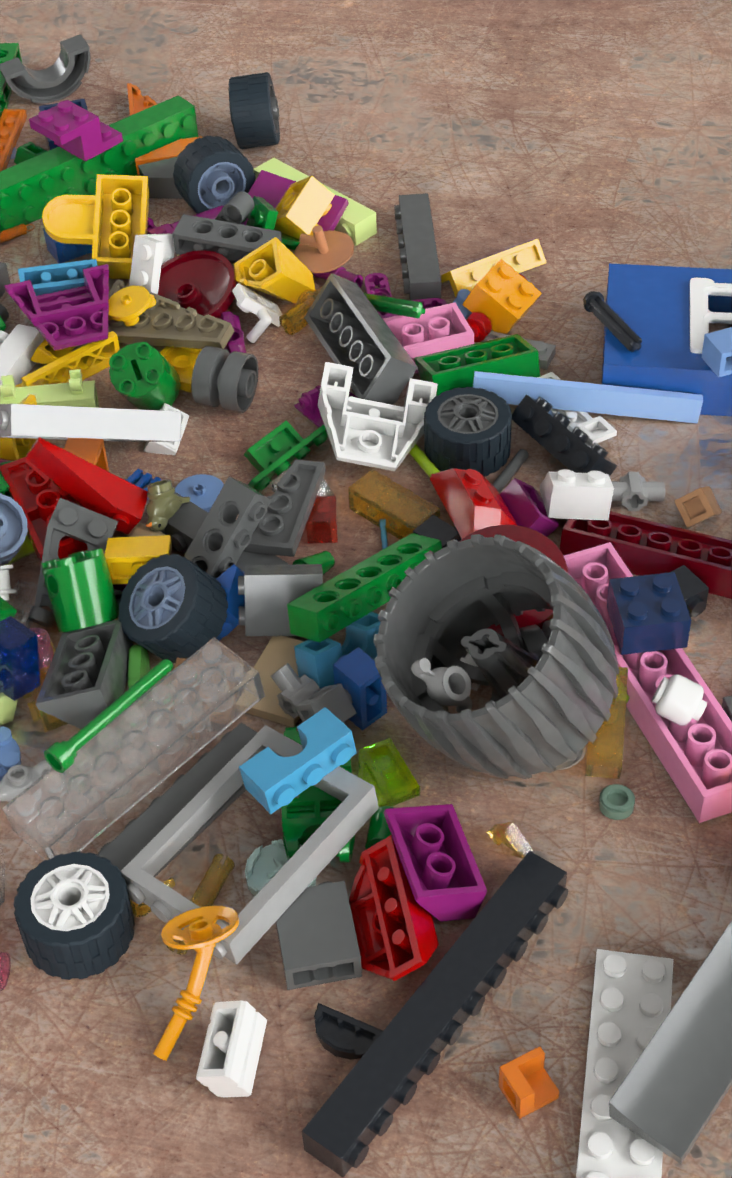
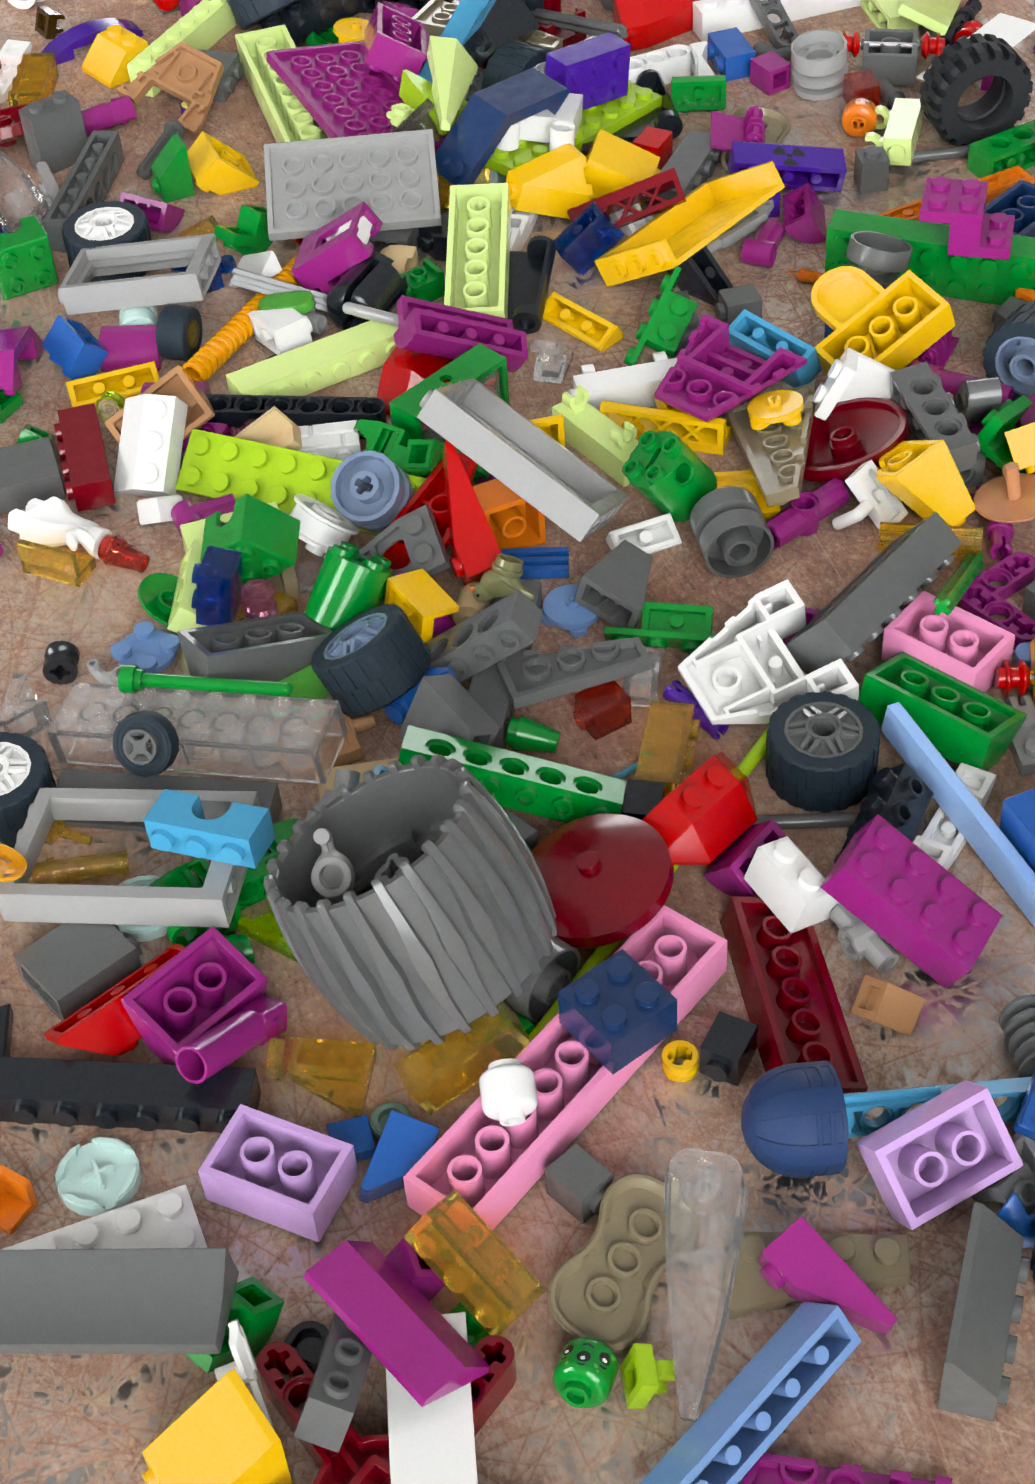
camera: 60 degrees right, 0 degrees up
none -> light aqua tile [55,1137,142,1217]
none -> black wheel [113,710,179,777]
none -> magenta piece [175,995,287,1084]
none -> lavender brick [198,1104,359,1242]
none -> clear yellow wing [287,1037,377,1117]
none -> blue tile [326,1115,376,1162]
none -> blue slope [359,1110,440,1203]
none -> dark grey slope [574,540,653,629]
none -> dark purple pin [663,680,729,740]
none -> magenta brick [820,814,1003,988]
none -> dark grey wheel [843,231,913,289]

